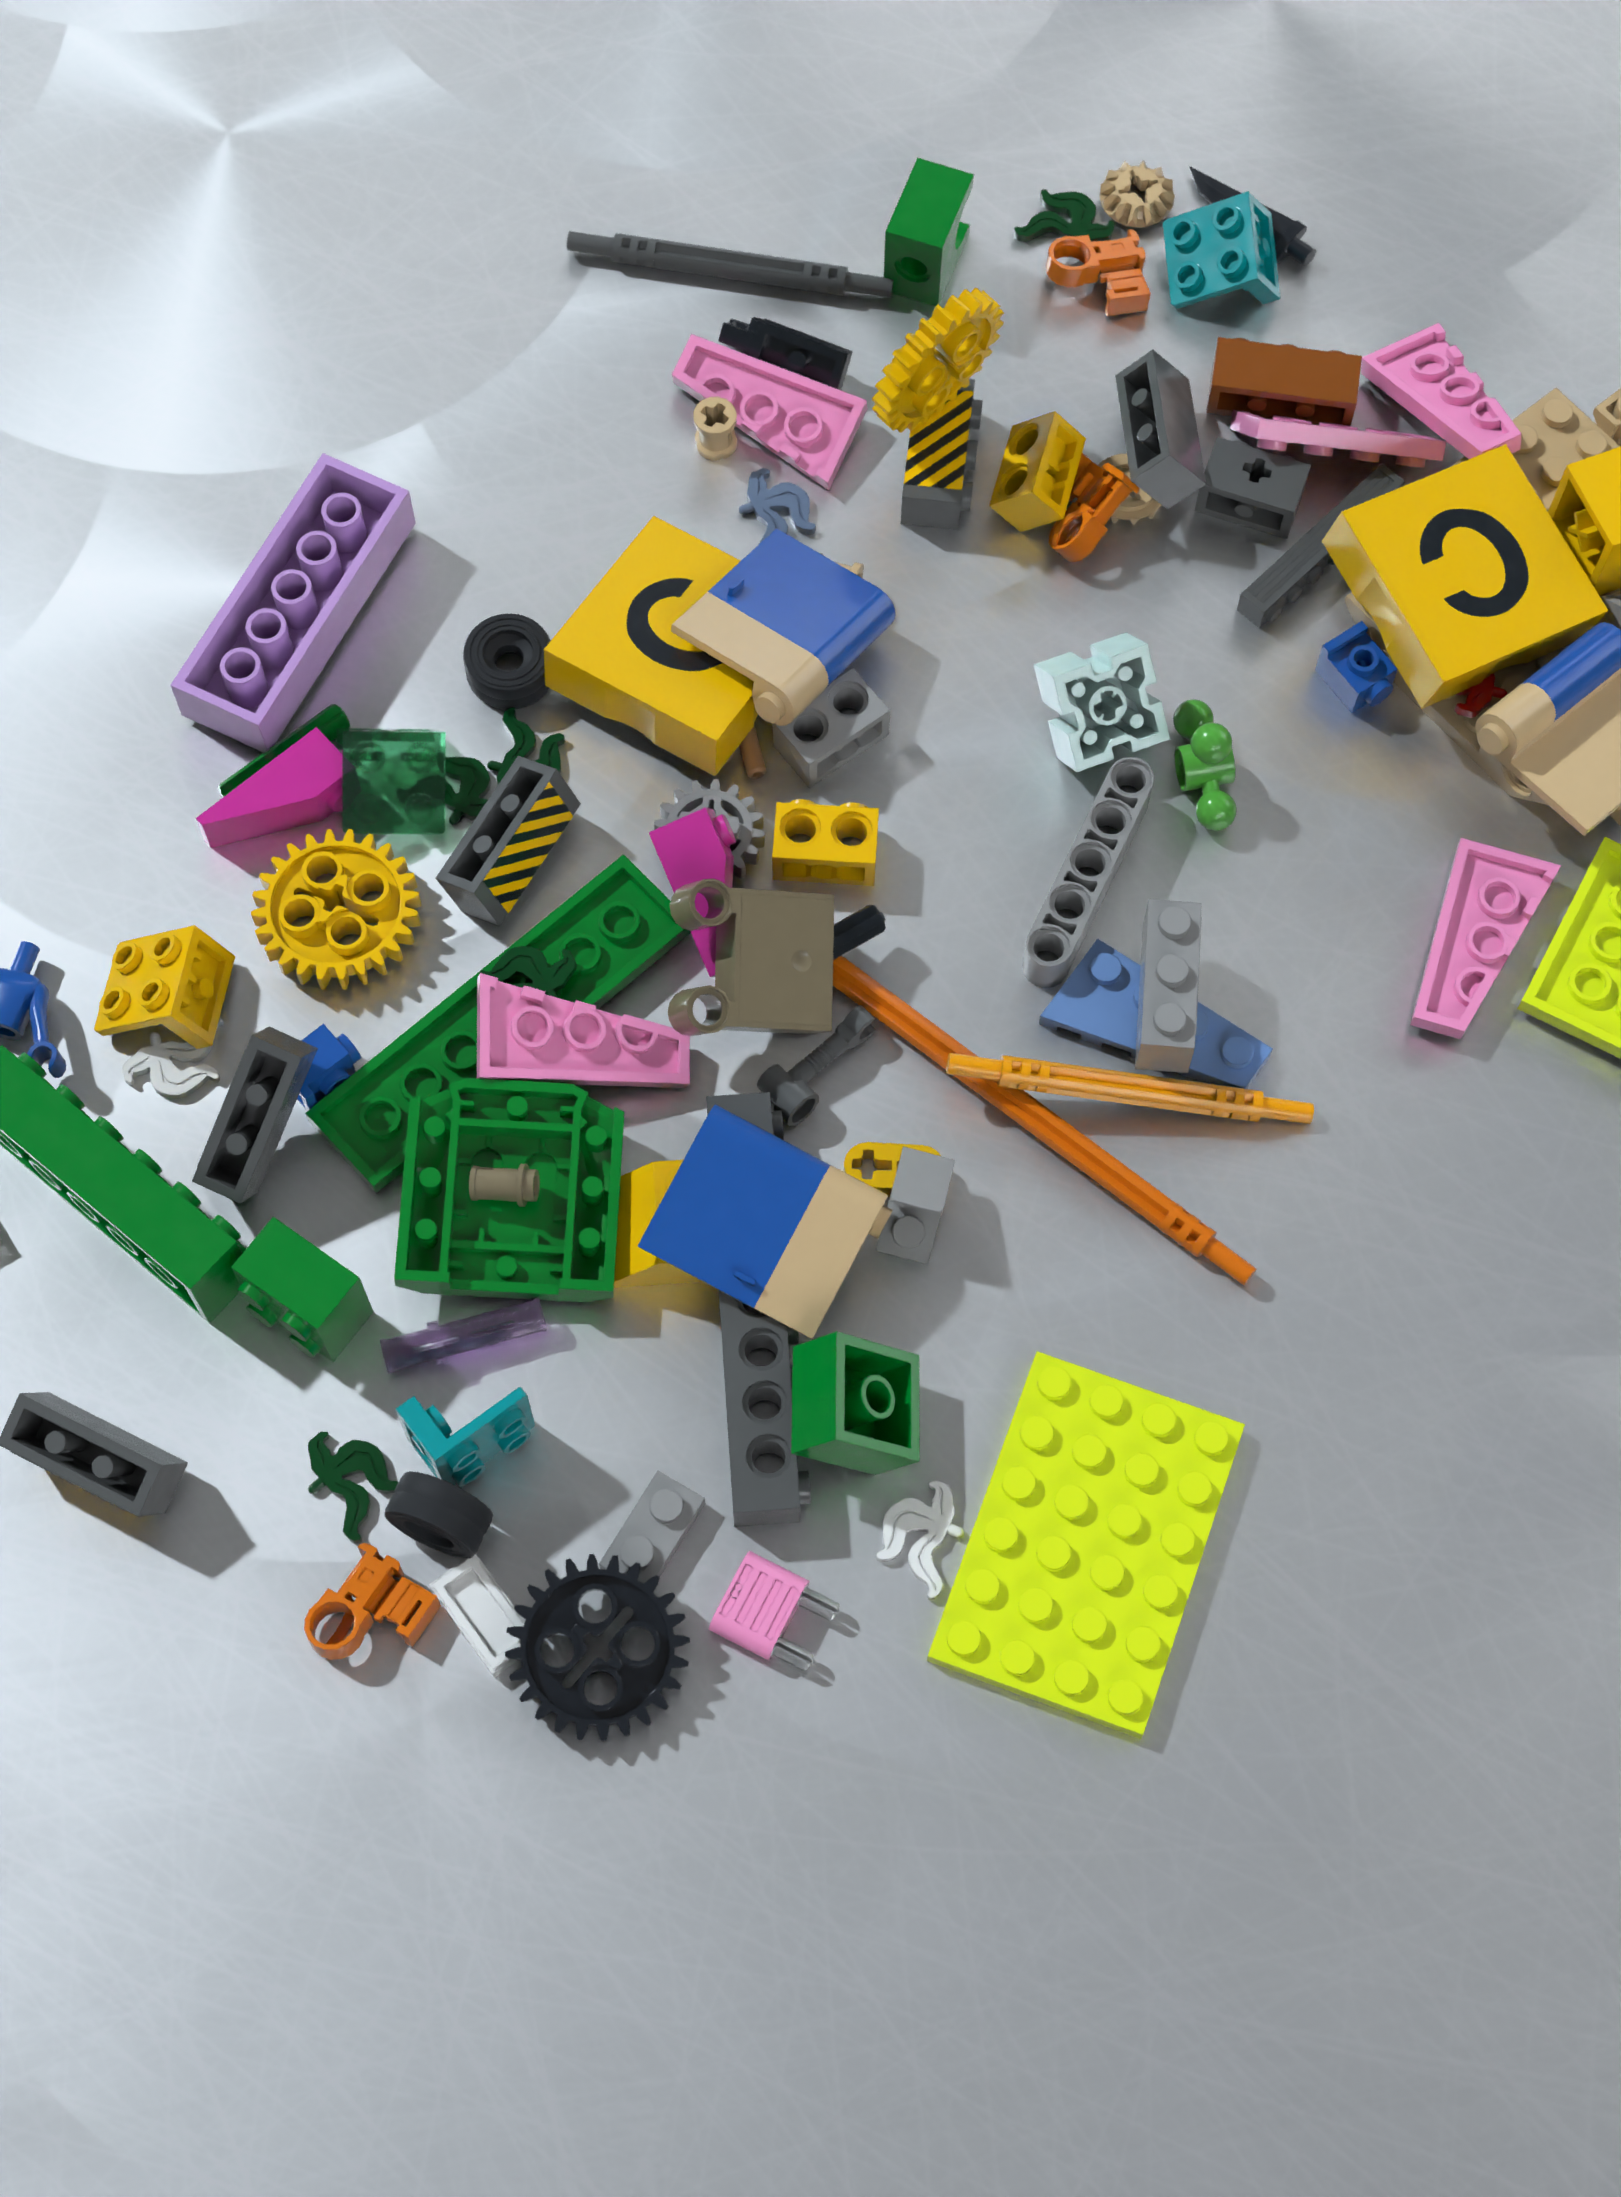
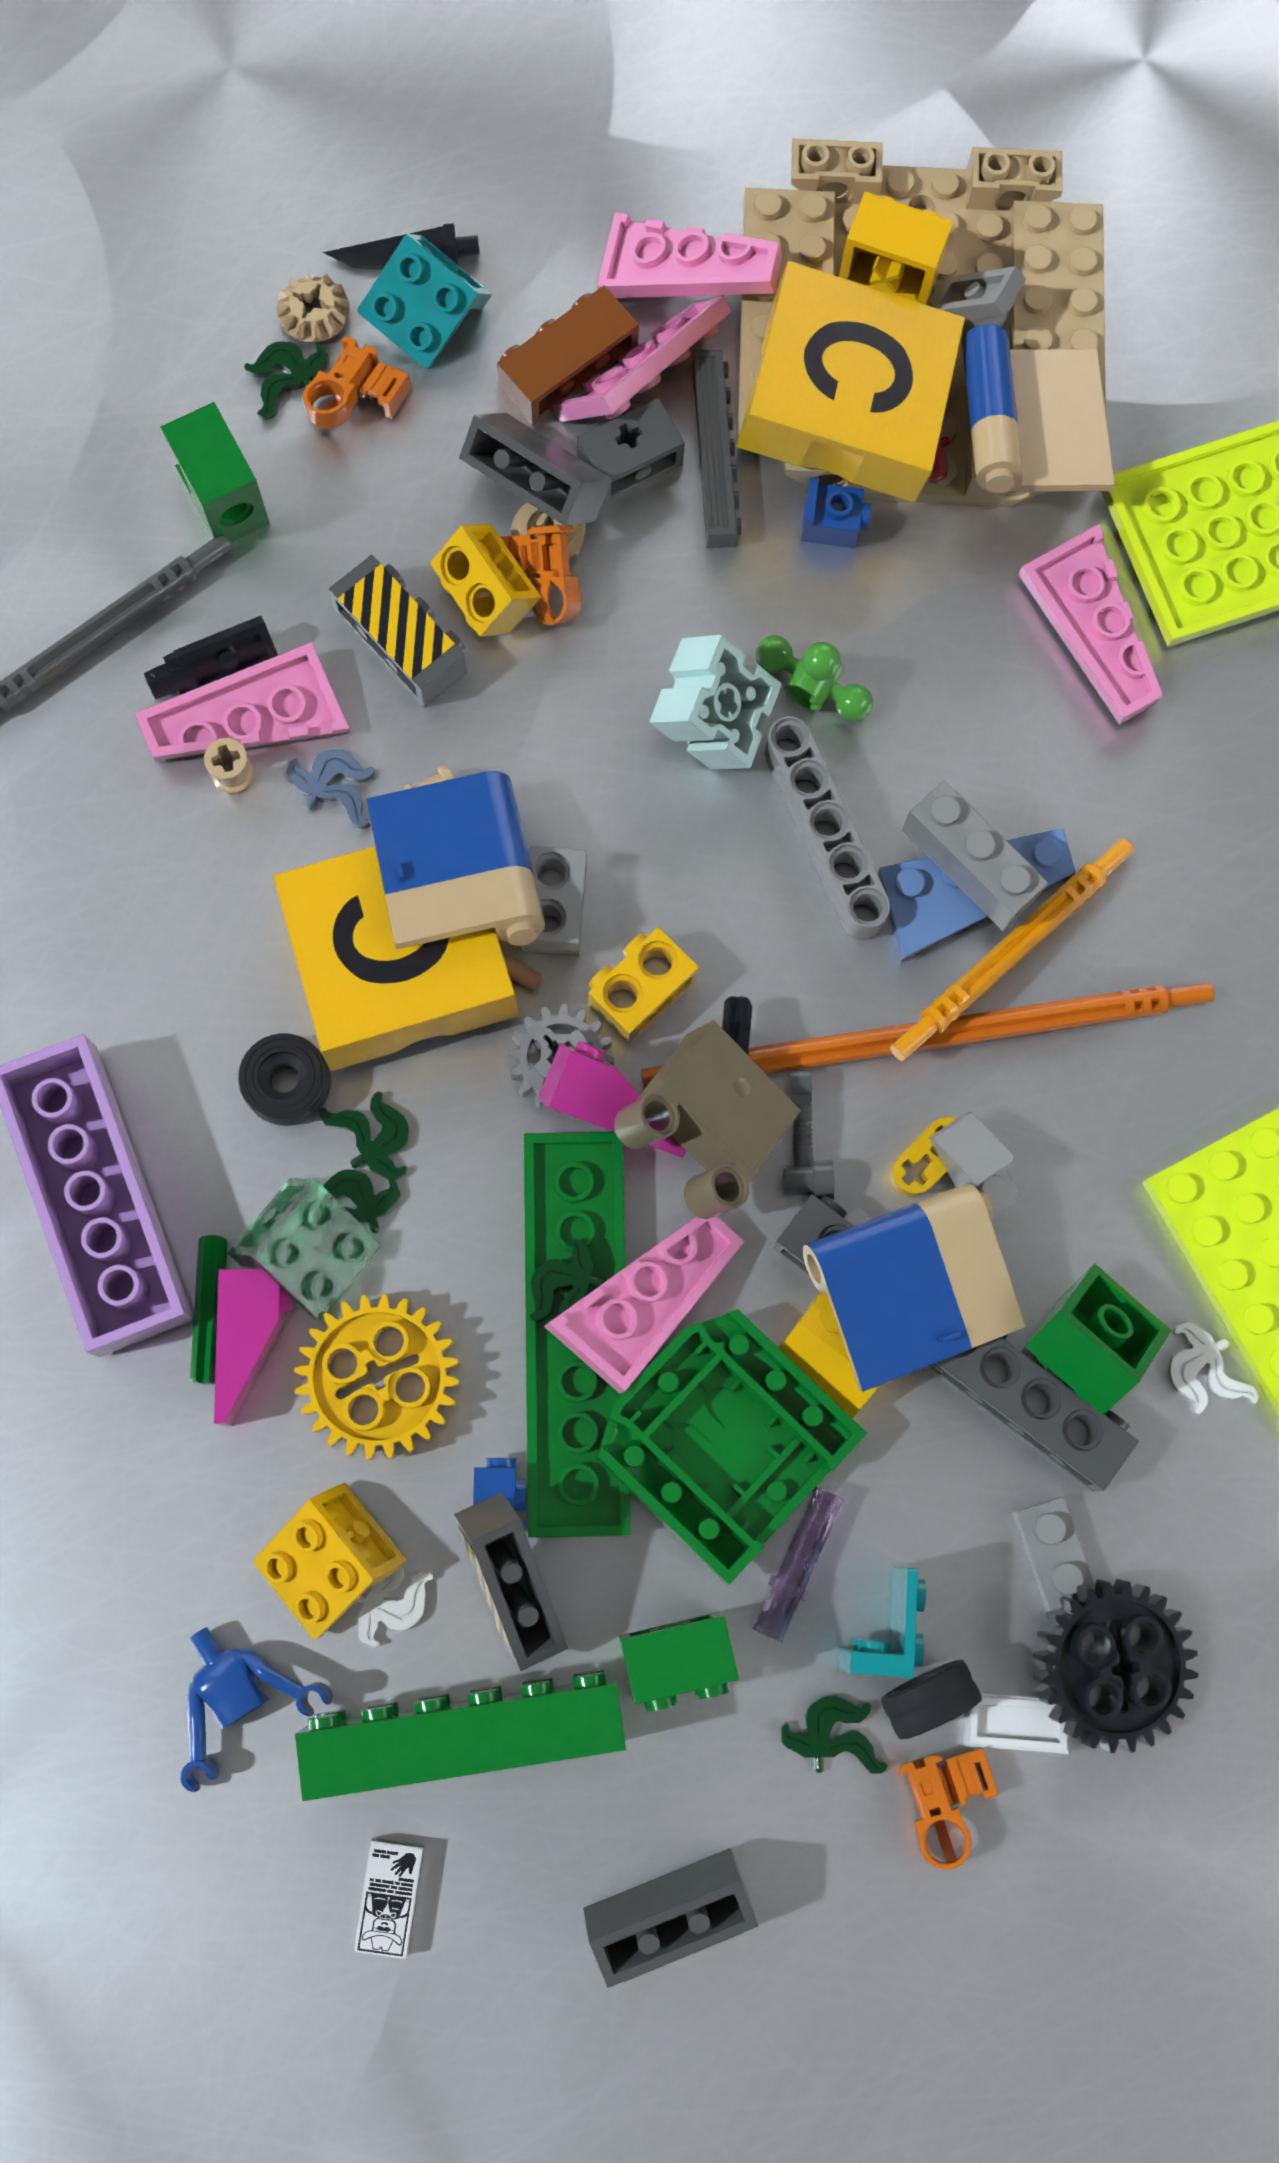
camera: 55 degrees left, 10 degrees up
dark grey brick [435,756,581,926] -> none
dark tan pin [469,1164,540,1207] -> none
bright pink piece [709,1551,840,1671] -> none
yellow gear [872,288,1004,433] -> none

